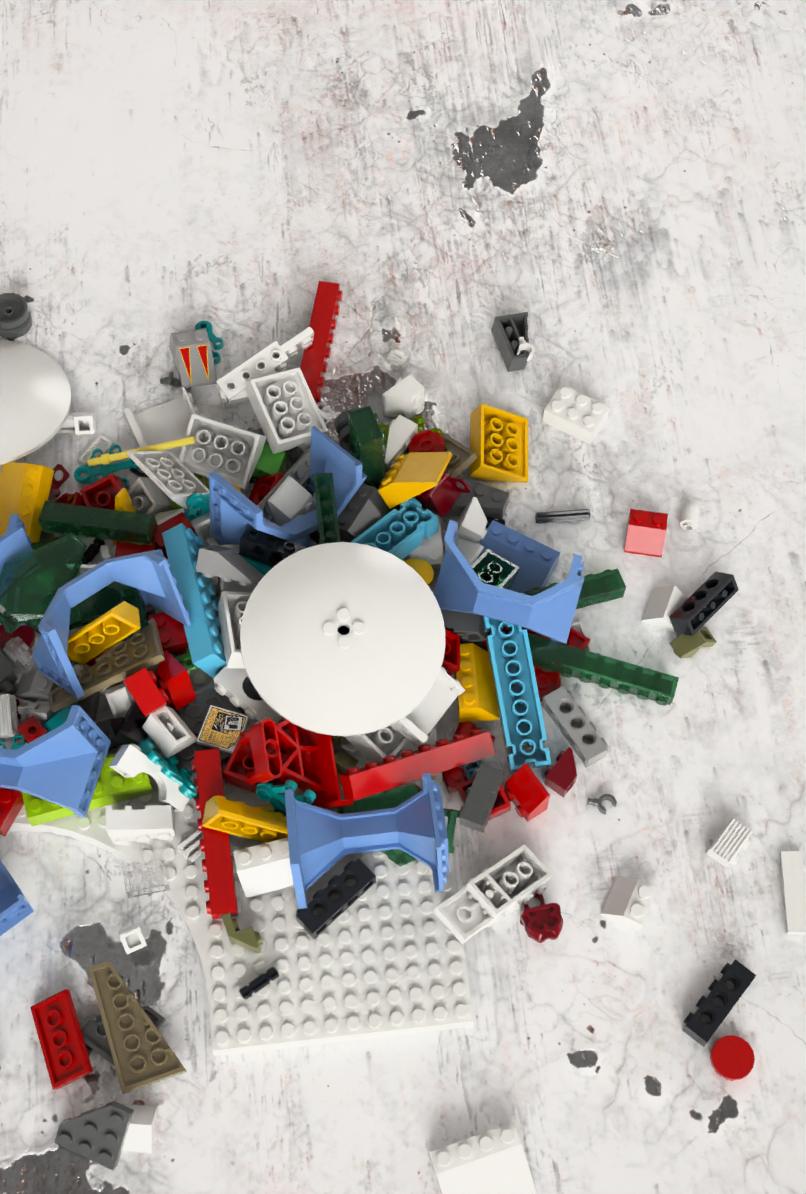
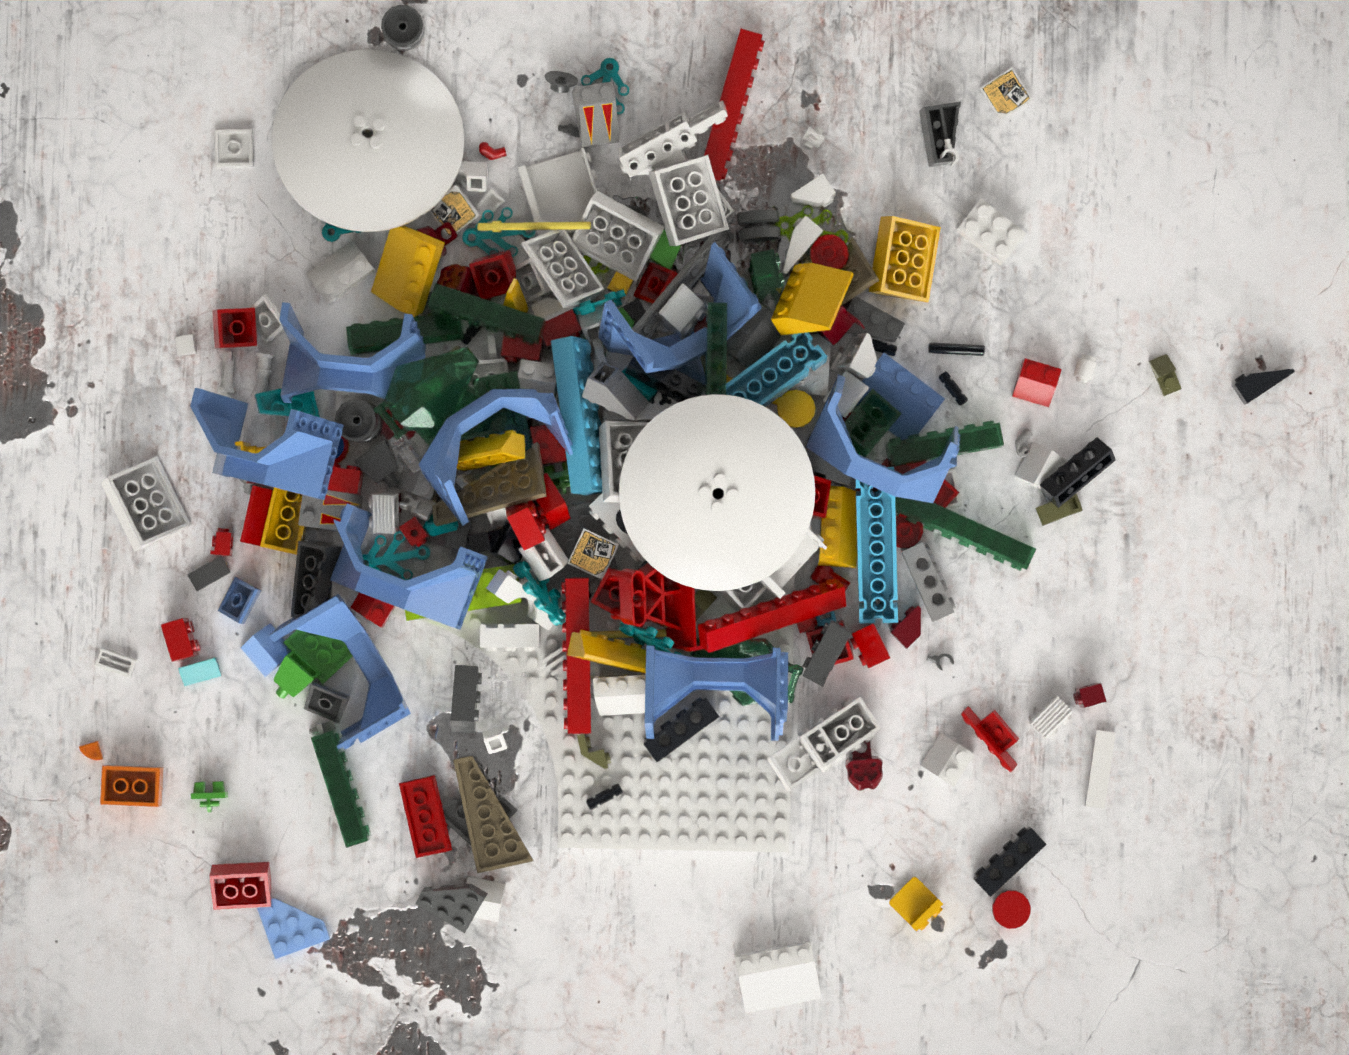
camera: 10 degrees right, 25 degrees up
none -> tile [430,185,480,238]
none -> dark grey wedge [450,665,482,733]
none -> red arm [479,142,507,160]
none -> dark grey piece [544,71,578,93]
none -> yellow bracket [889,877,943,931]
none -> black axle [939,371,968,406]
none -> red bracket [961,706,1019,772]
none -> tile [980,67,1033,121]
none -> light grey arm [1015,428,1033,457]
none -> dark red brick [1073,683,1107,708]
none -> olive slope [1149,354,1182,397]

